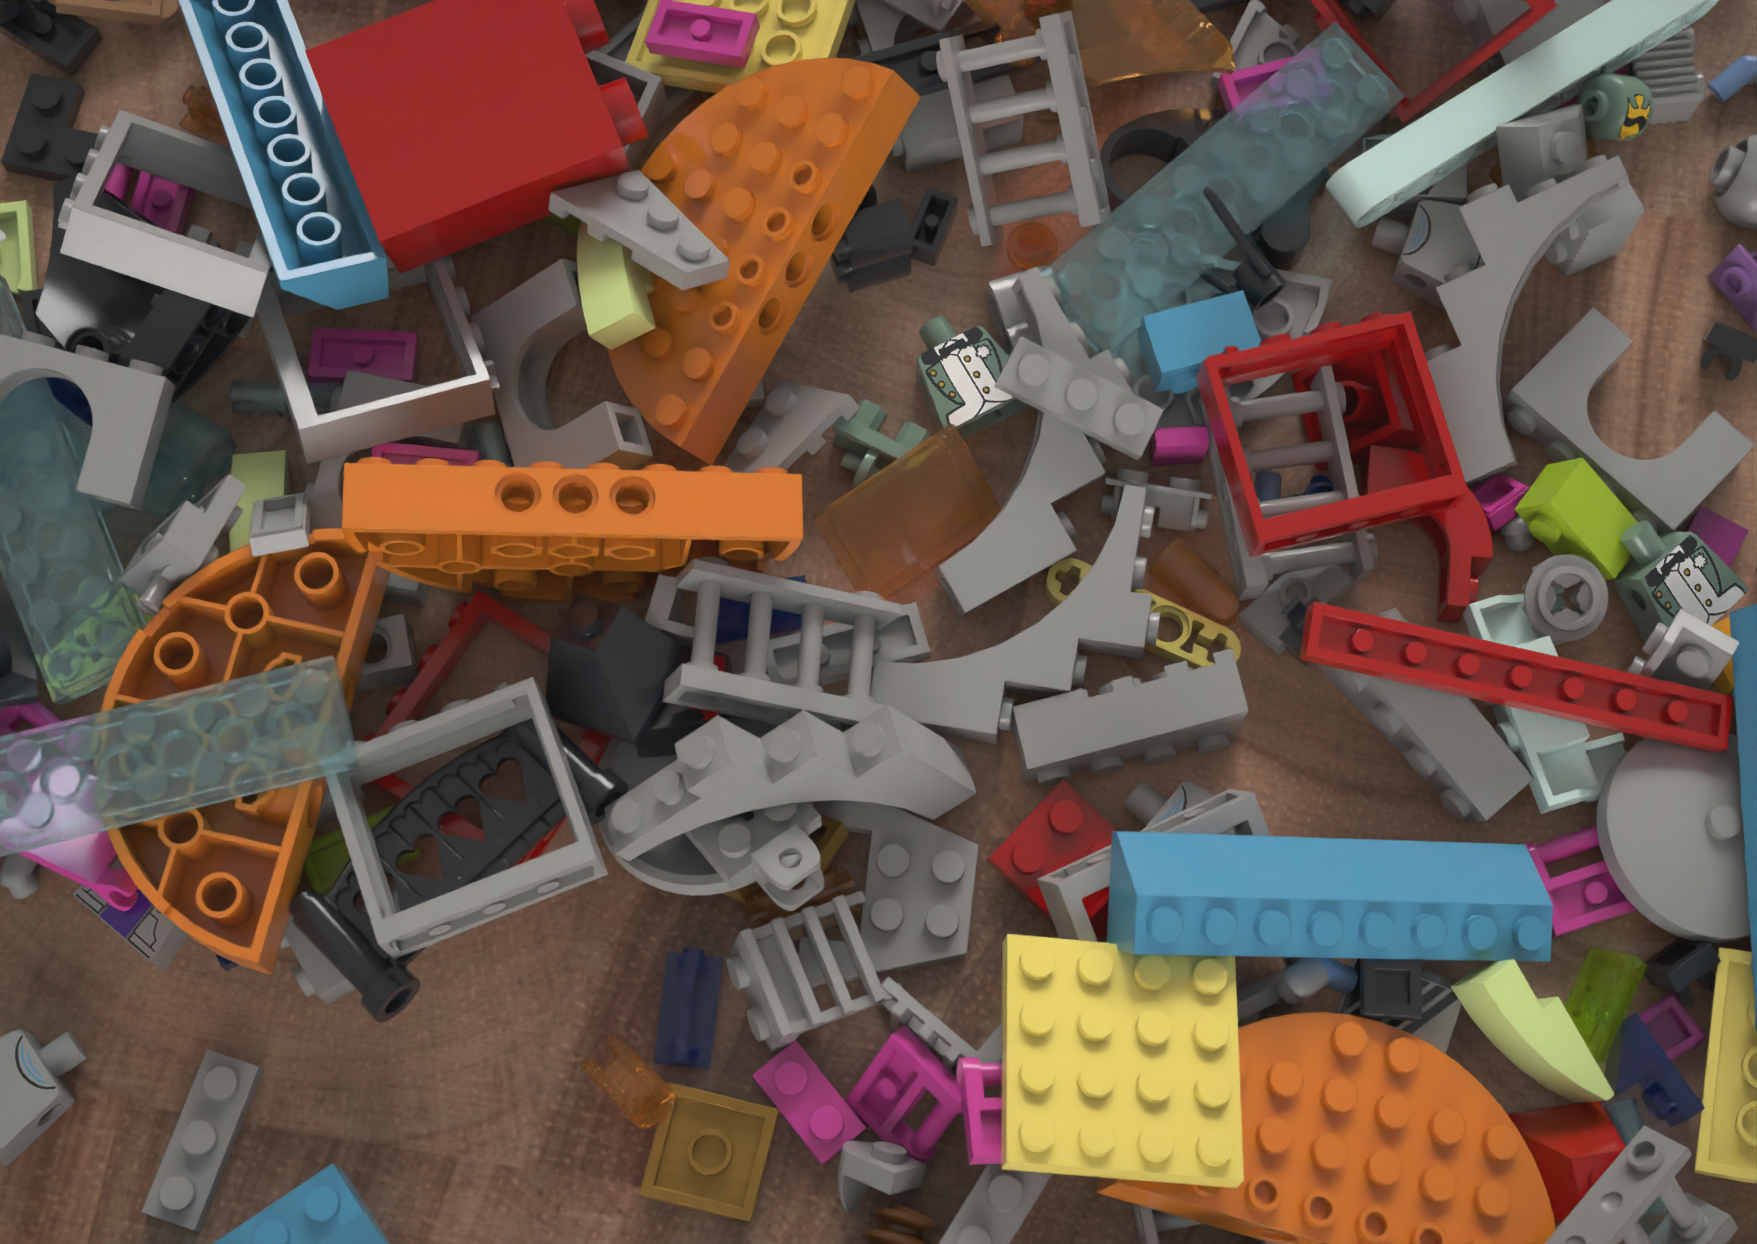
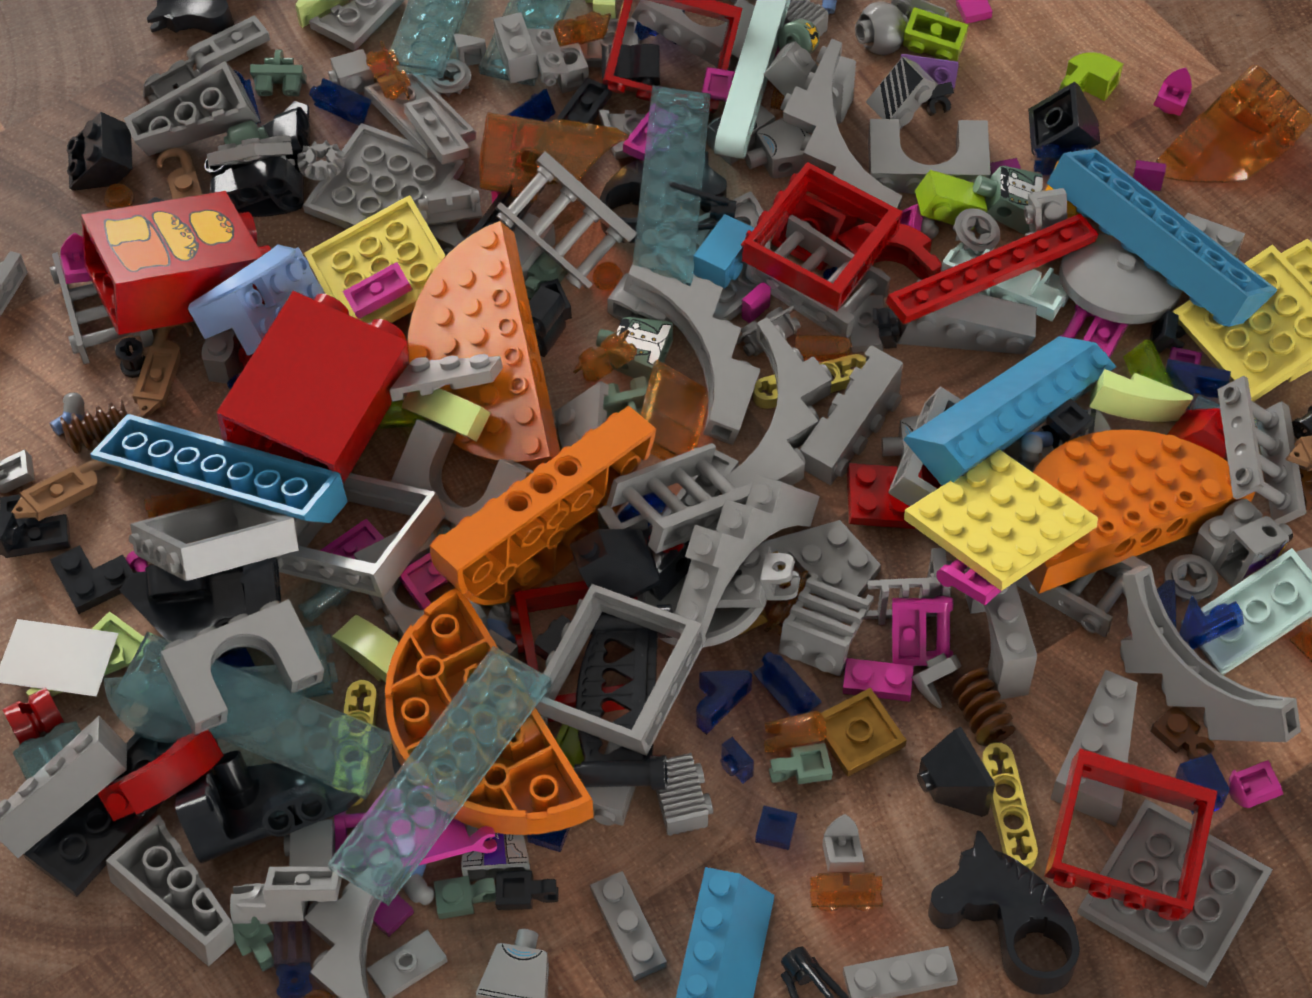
camera: 40 degrees left, 15 degrees down
light grey plate [117,474,247,616] -> none
light grey tile [249,492,311,556] -> none
light grey plate [994,336,1164,460] -> none
none -> sand green plate [434,876,496,920]
none -> arm [487,602,516,643]
none -> black plate [495,871,559,910]
none -> sand green plate [525,251,567,300]
none -> black piece [534,615,571,661]
none -> clear orange hinge [573,330,637,382]
none -> light grey brick [656,753,713,836]
none -> clear blue slope [696,670,752,735]
none -> dark pink tile [701,67,735,102]
none -> clear blue plate [720,736,754,784]
none -> clear blue plate [755,806,798,850]
none -> sand green plate [769,743,833,785]
none -> light grey brick [866,56,938,129]

